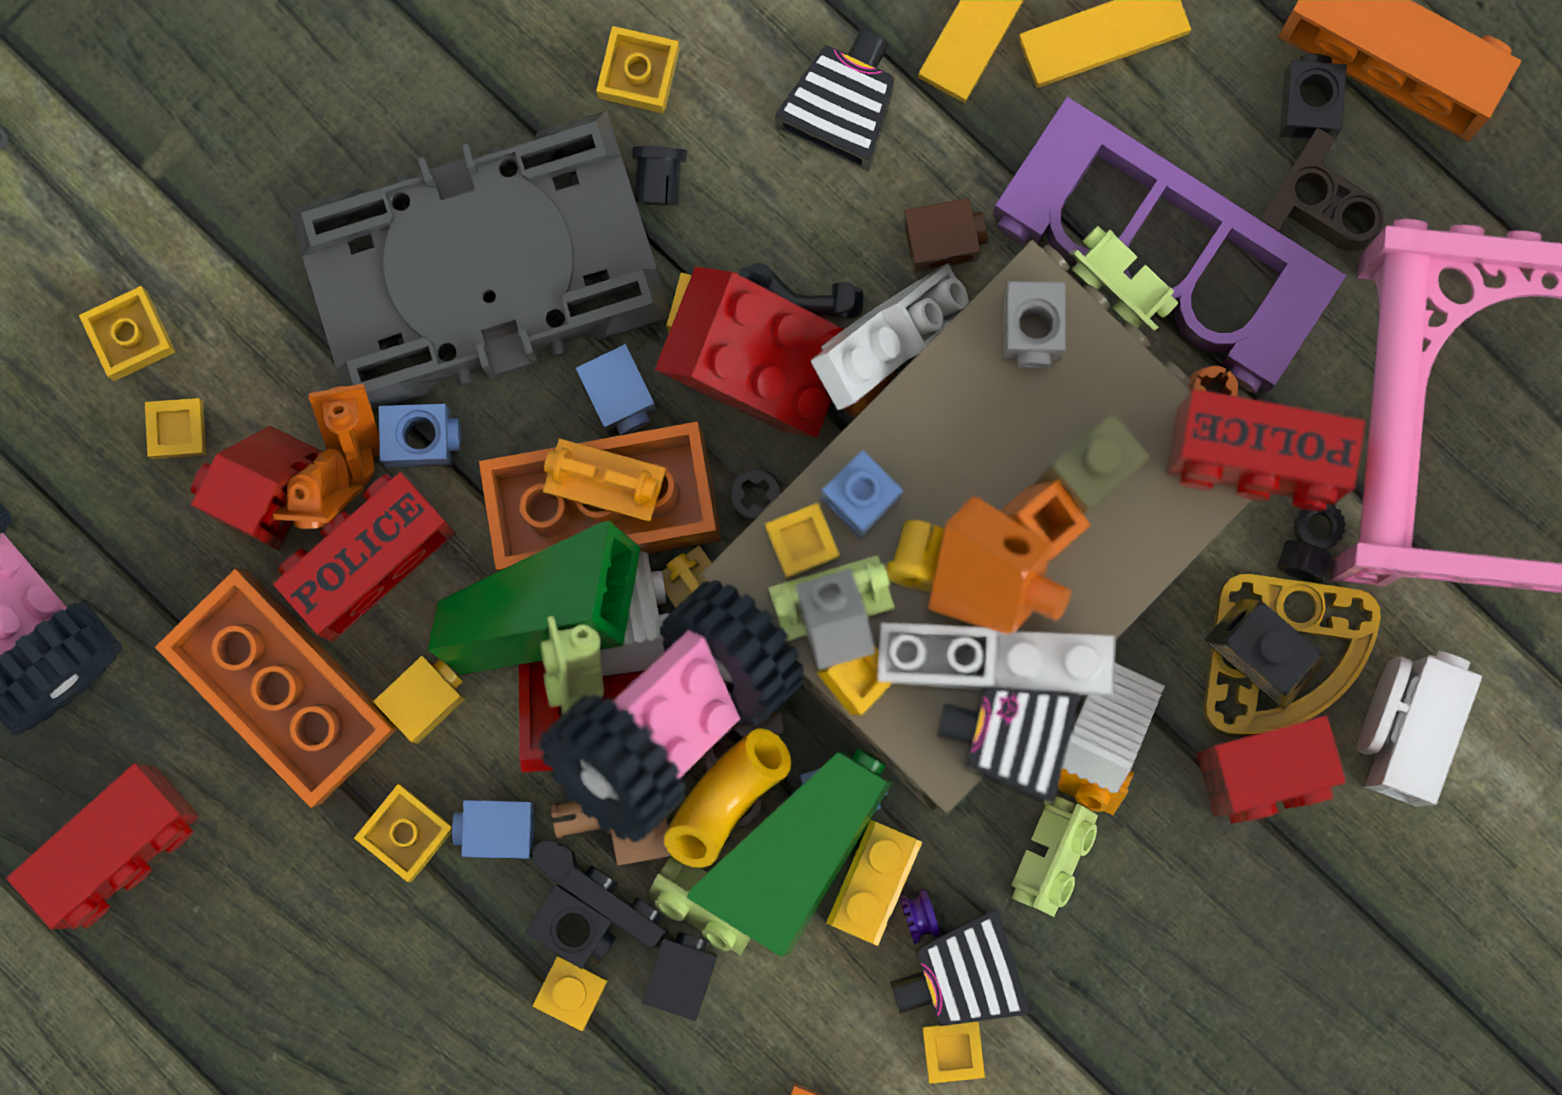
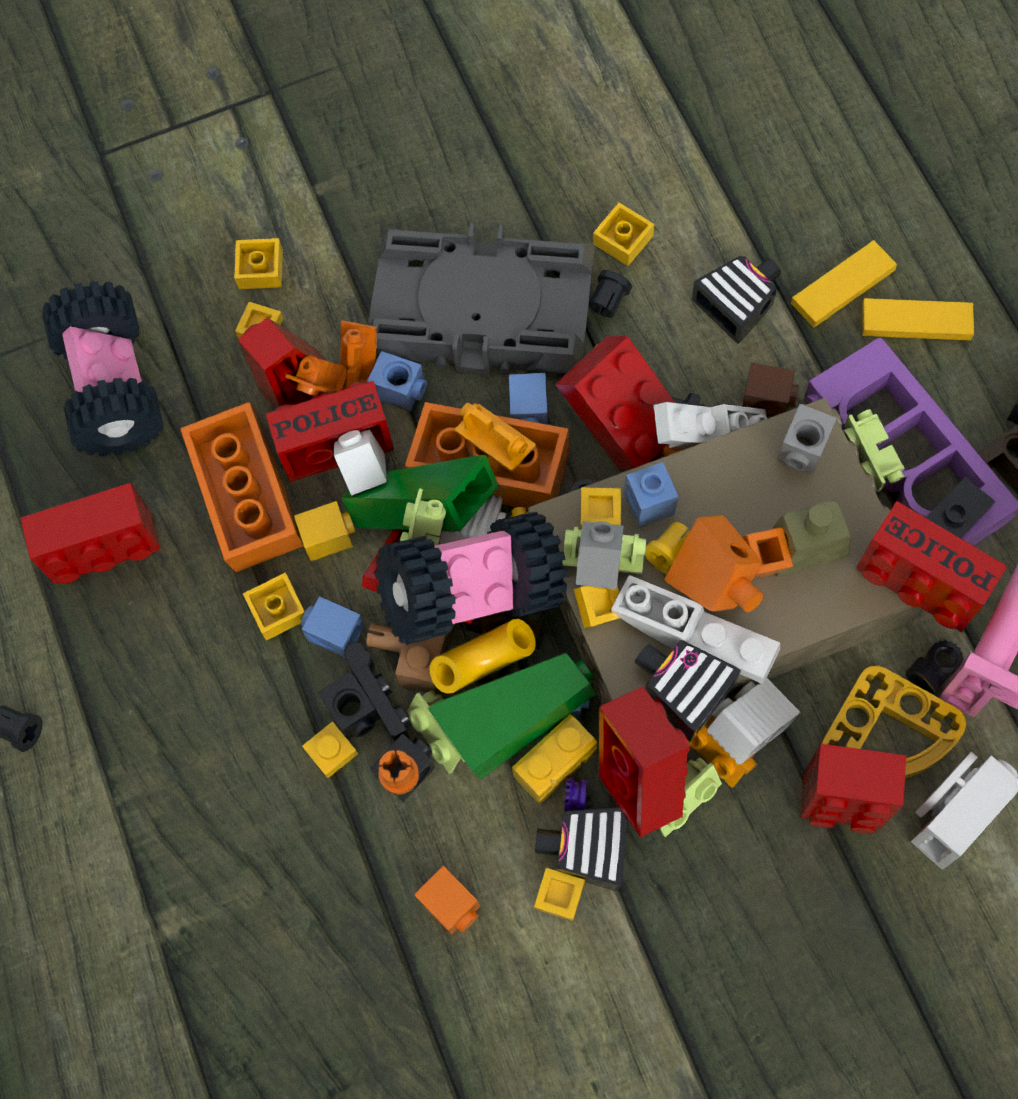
camera: 25 degrees right, 15 degrees down
black torso [1204,598,1322,710] -> none
none -> white slope [334,430,387,495]
none -> orange bush [378,750,419,795]
none -> red brick [599,686,690,838]
none -> black plate [926,477,996,539]

